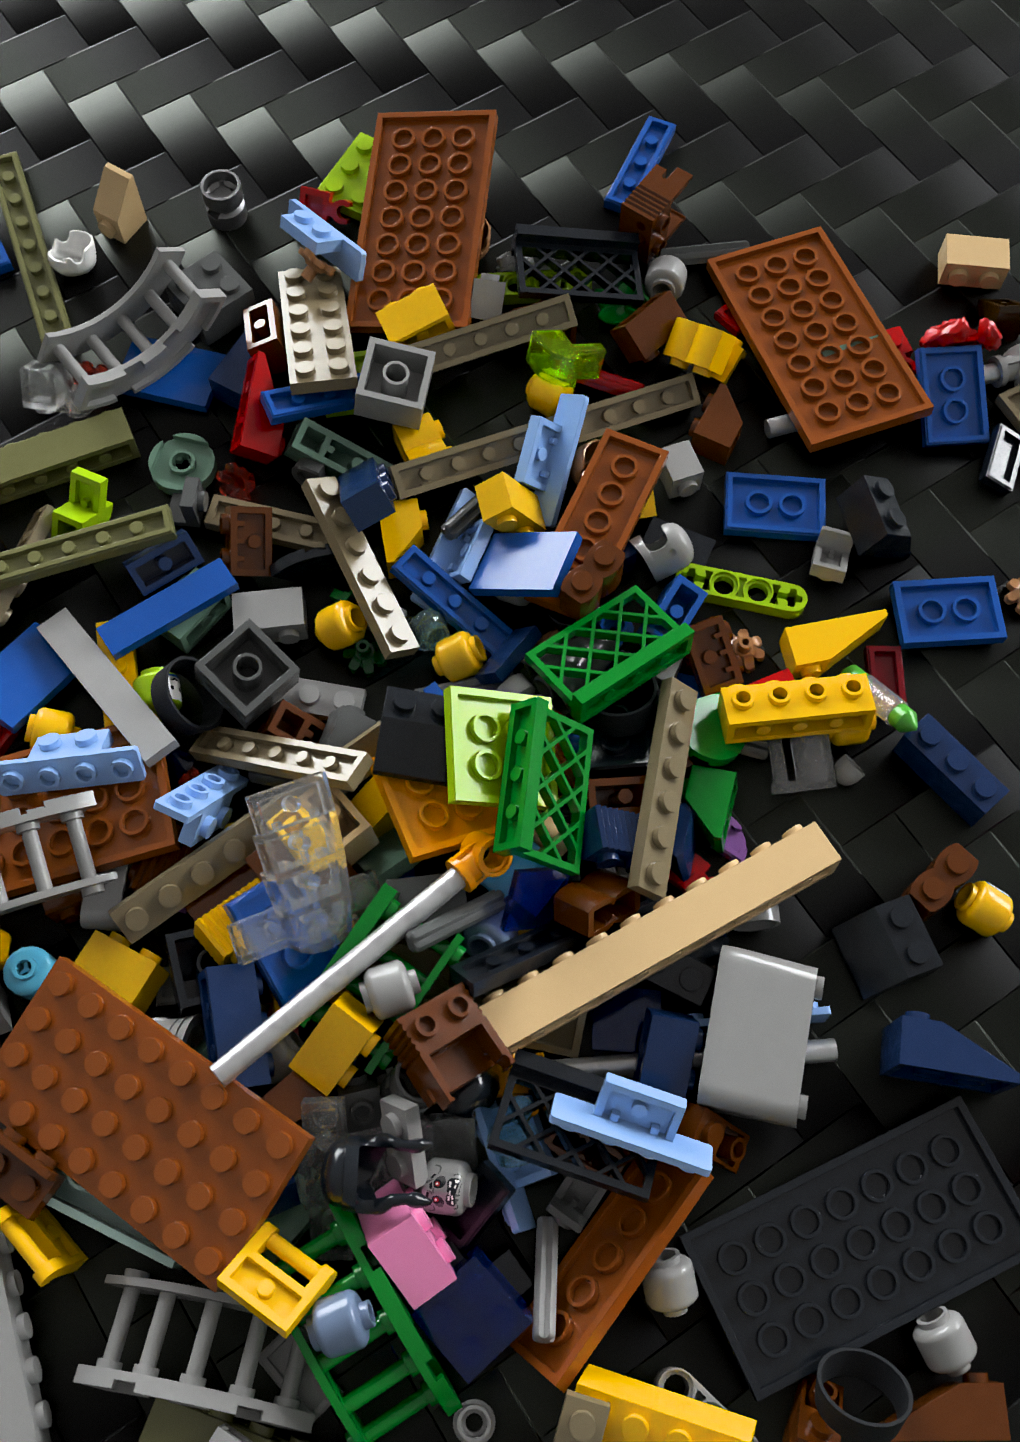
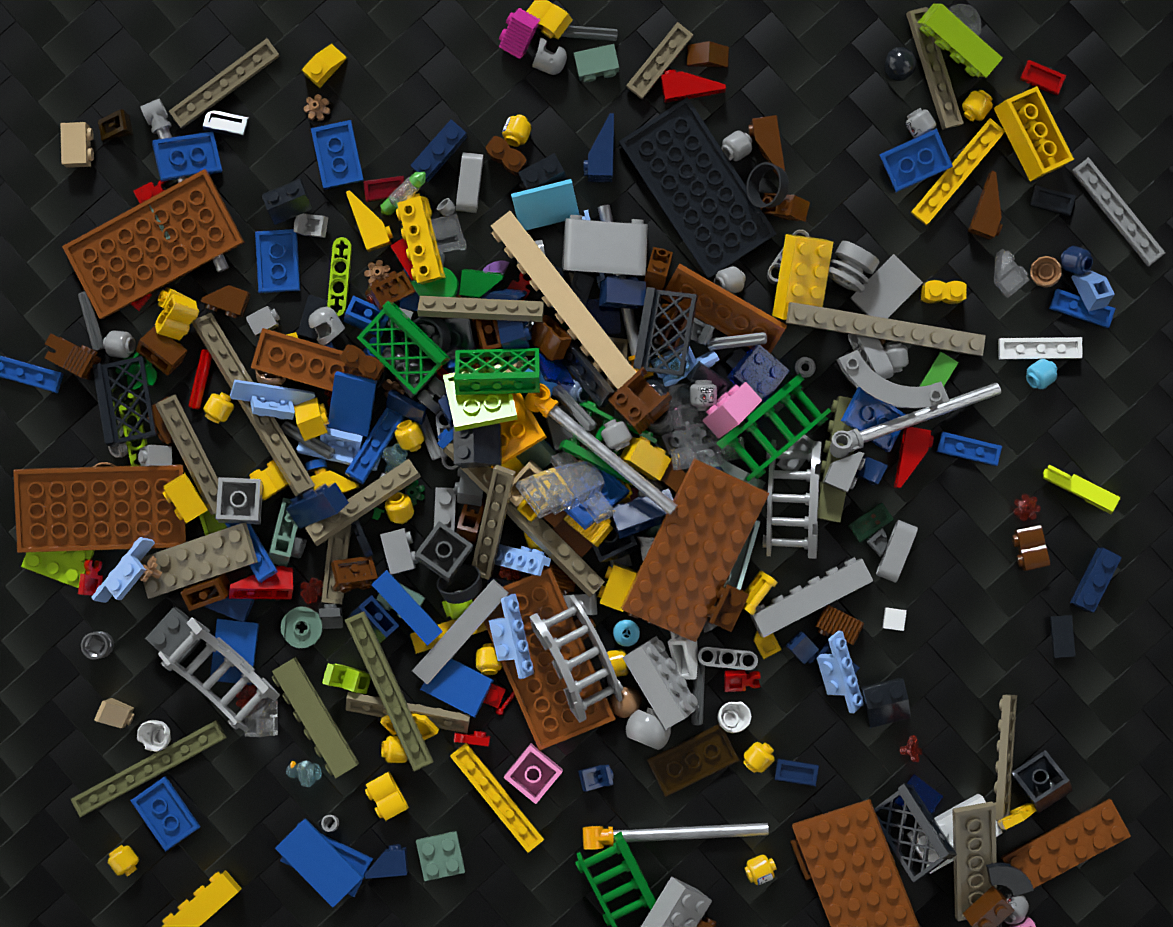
camera: 95 degrees left, 20 degrees up
yellow plate [217,1221,337,1339] -> none
sand blue head [306,1289,376,1359] -> none
black hair [320,1133,434,1215] -> none
light grey plate [380,1094,428,1189] -> none
clear neon green brick [526,330,606,387] -> none
light blue bracket [549,1072,713,1177] -> none
red piece [919,316,1003,352] -> none
none -> blue tile [305,459,327,472]
none -> light grey beam [456,152,484,213]
none -> medium azure tile [511,179,579,230]

